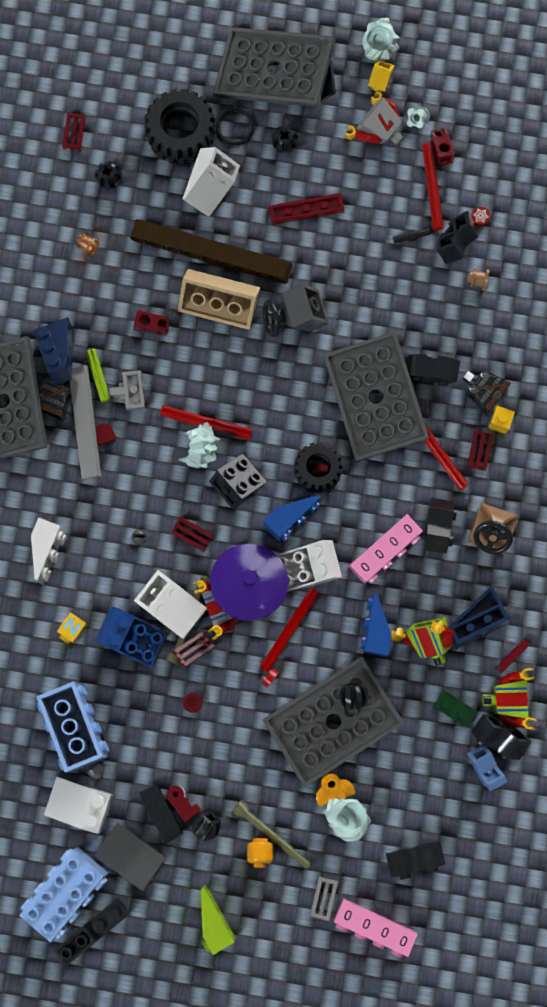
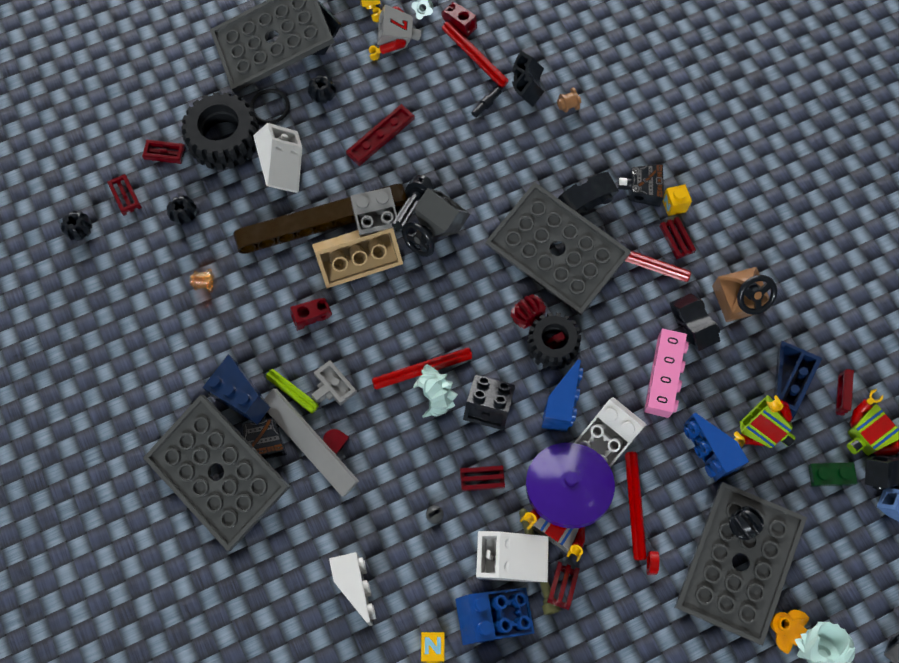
camera: 35 degrees left, 10 degrees down
dark red tile [183,693,203,713] -> none
red tile [471,207,490,227] -> none
none -> black piece [60,211,92,241]
none -> dark red tile [142,139,186,164]
none -> light grey slope [350,187,397,235]
none -> black piece [392,175,433,231]
none -> dark red gear [510,294,546,329]

